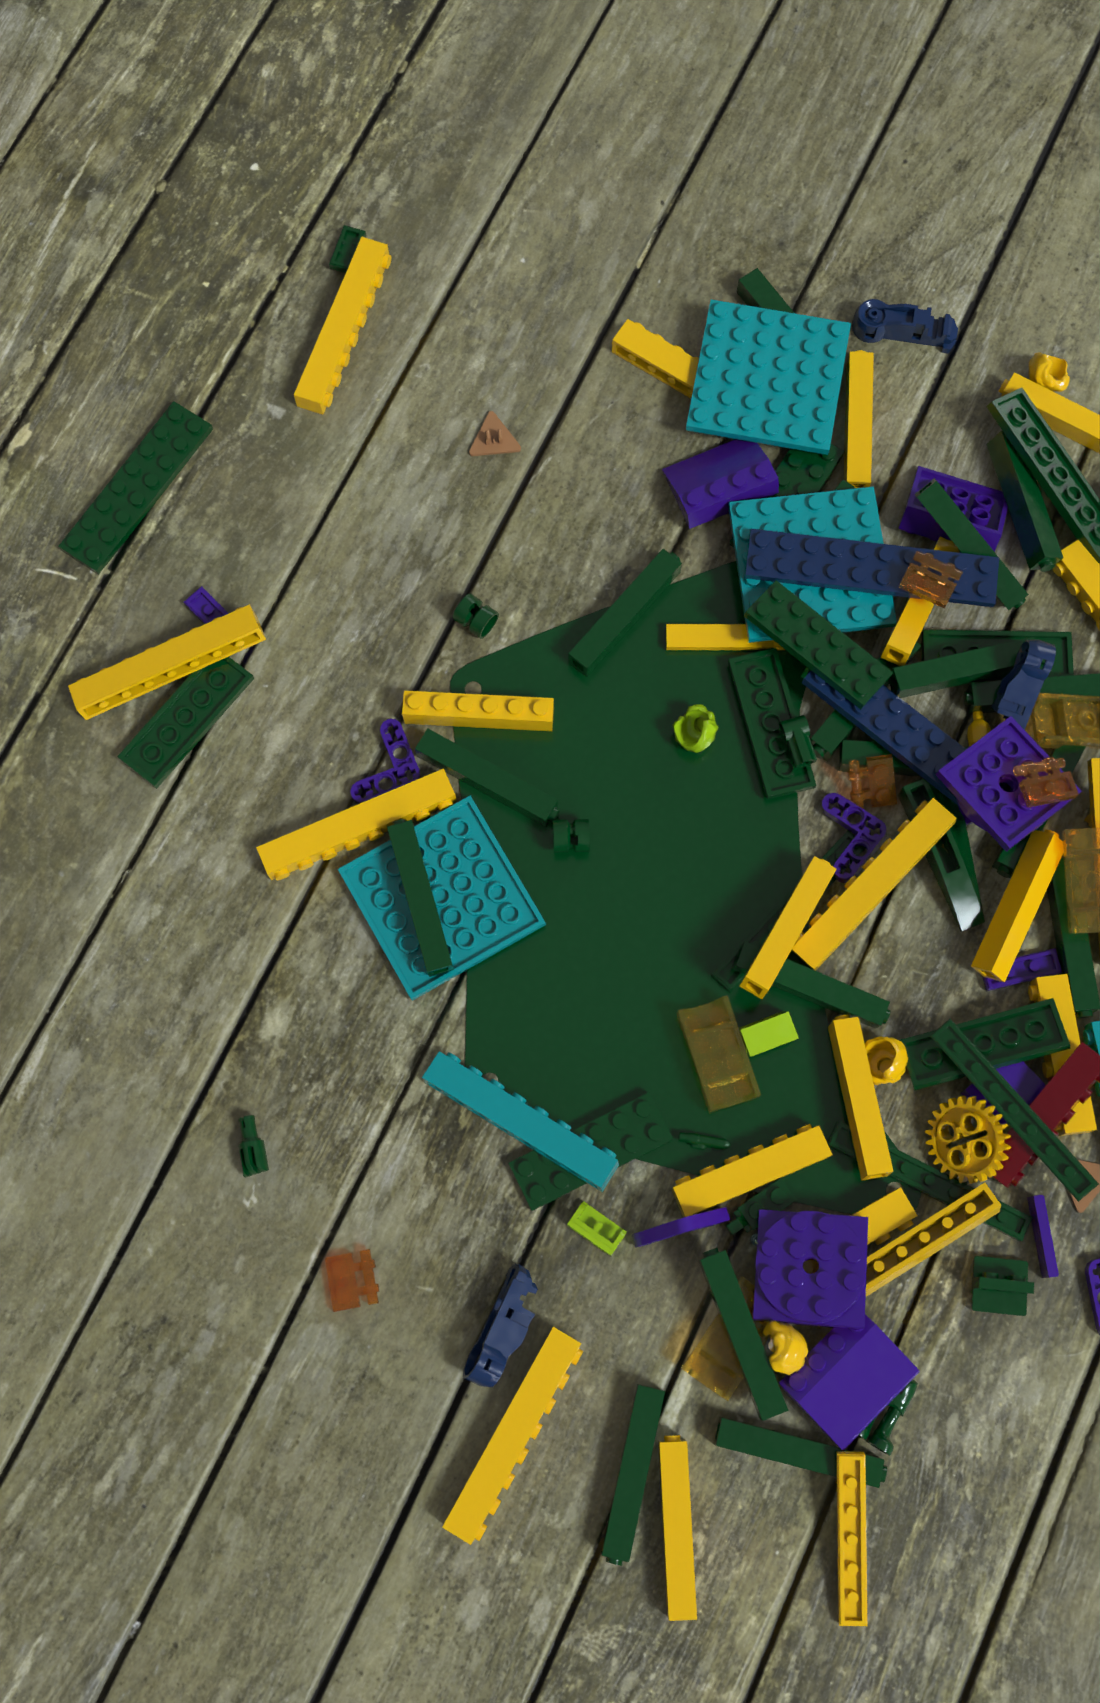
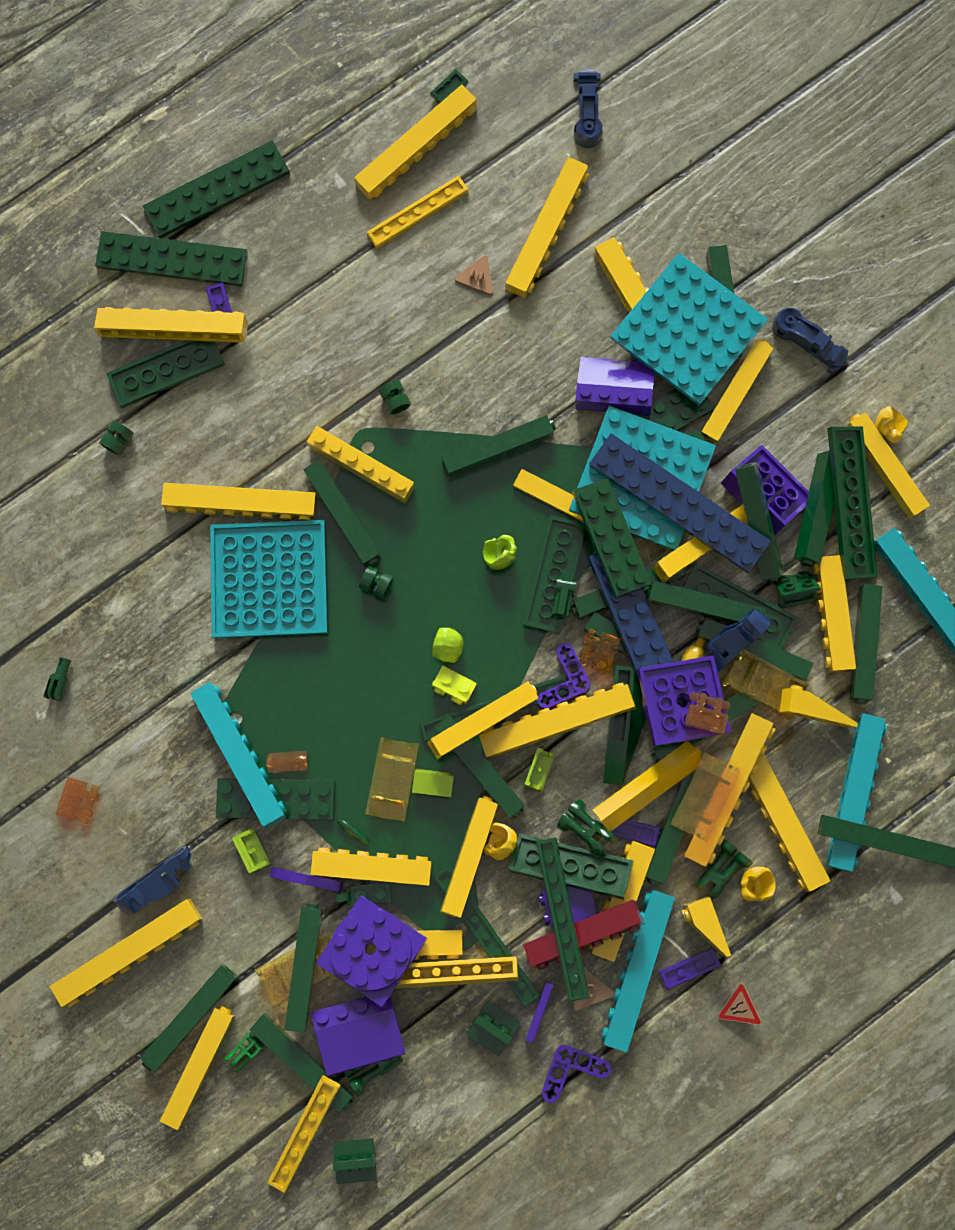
camera: 25 degrees right, 5 degrees up
dark purple beam [350,719,421,804] -> none
dark green brick [387,819,454,977] -> none
yellow hair [763,1320,808,1375] -> none
clear orange plate [899,550,963,609] -> none
yellow gear [925,1096,1011,1184] -> none
none -> dark green plate [95,231,248,287]
none -> dark green wheel [99,420,134,456]
none -> green arm [224,1032,264,1074]
none -> clear orange hinge [267,751,308,773]
none -> dark green bracket [333,1138,377,1184]
none -> yellow tile [366,175,469,249]
none -> lime hair [432,628,464,663]
none -> neon yellow bracket [432,666,477,705]
none -> yellow brick [505,157,589,298]
none -> lime hinge [524,748,555,792]
none -> dark green piece [557,799,616,855]
none -> dark blue piece [573,69,603,148]
none -> dark green bracket [773,571,820,608]

